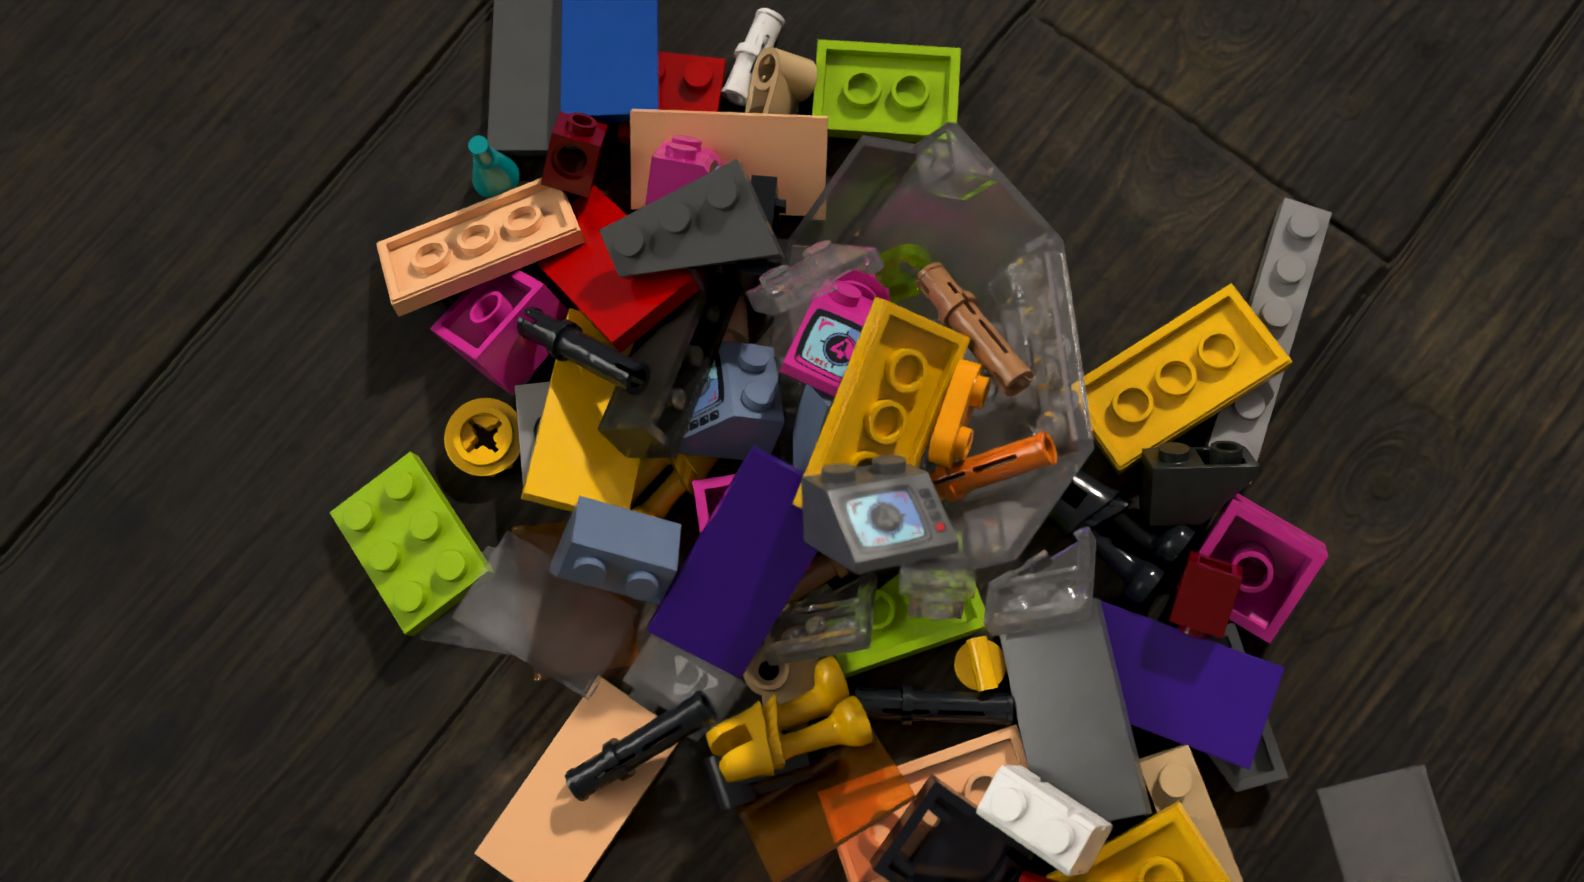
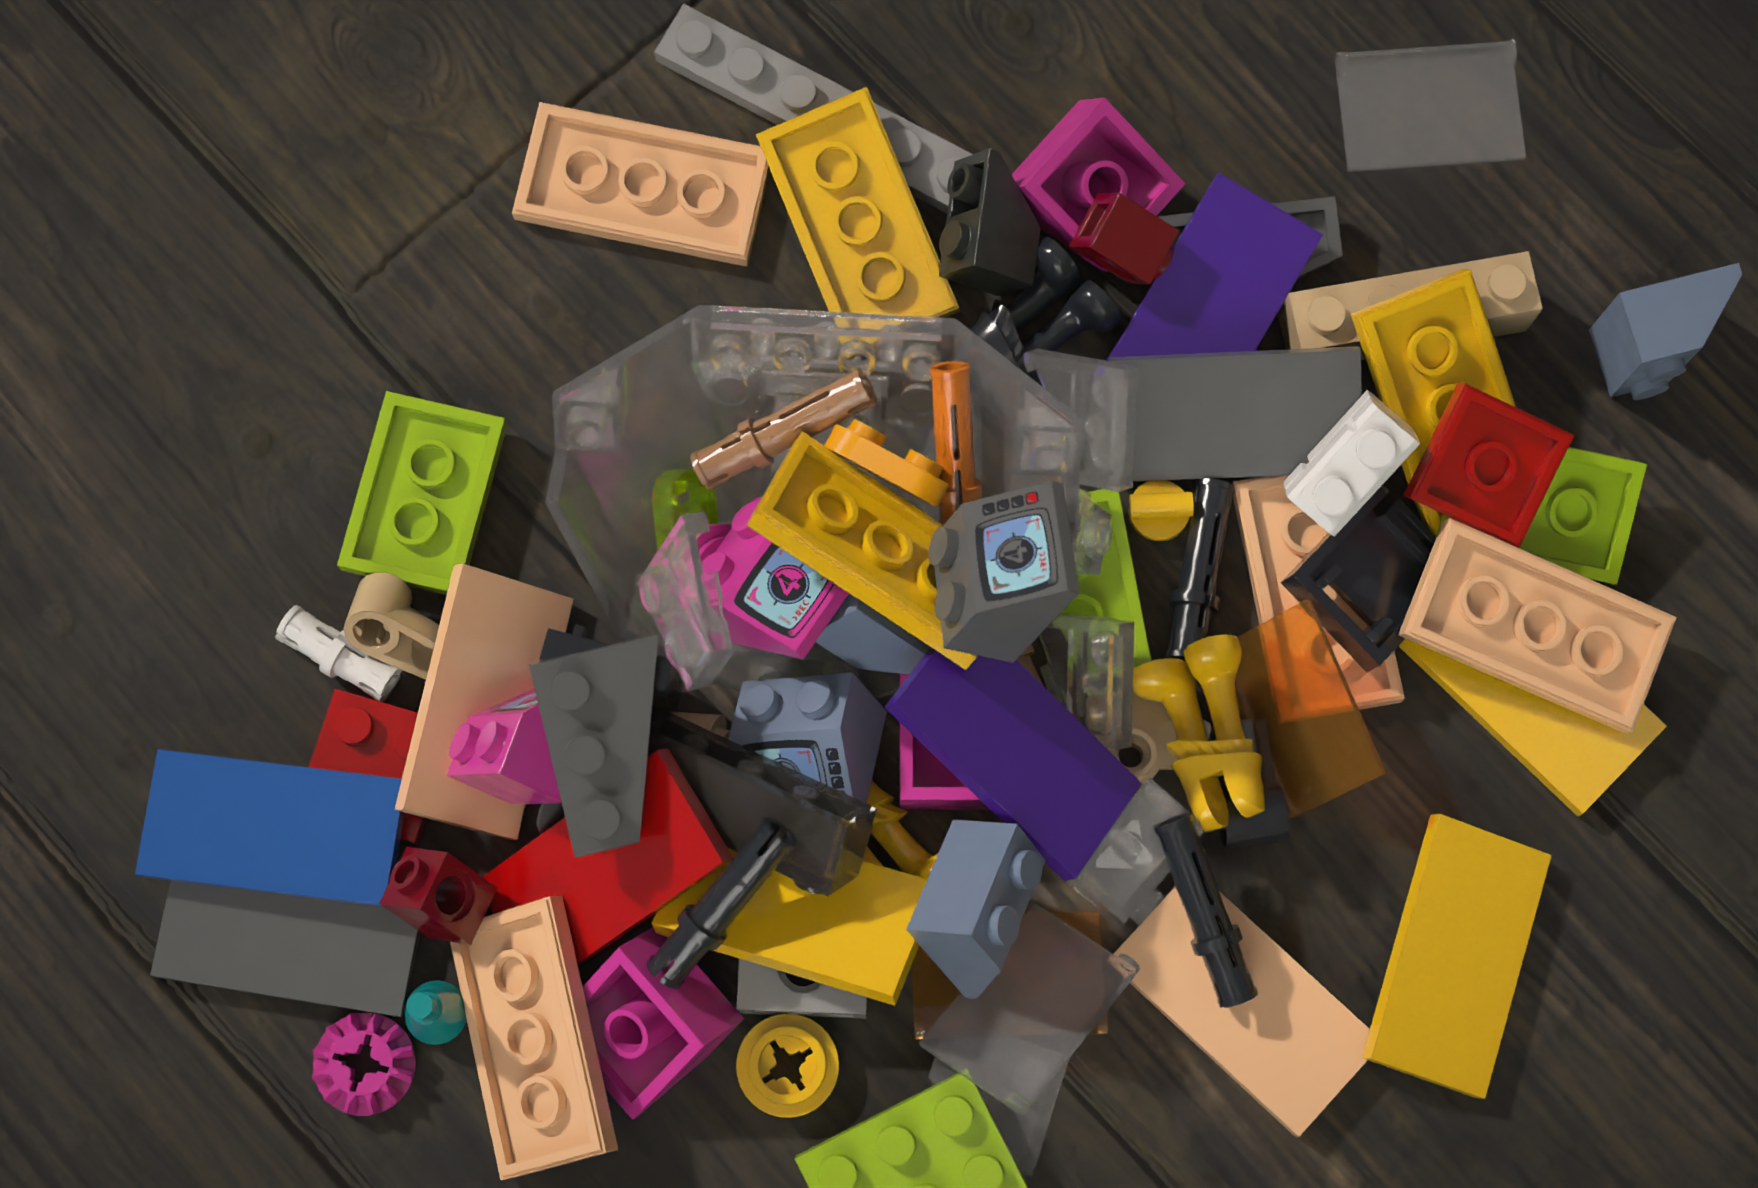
camera: 85 degrees left, 0 degrees up
none -> dark pink gear [312,1013,416,1116]
none -> light nougat tile [512,102,770,267]

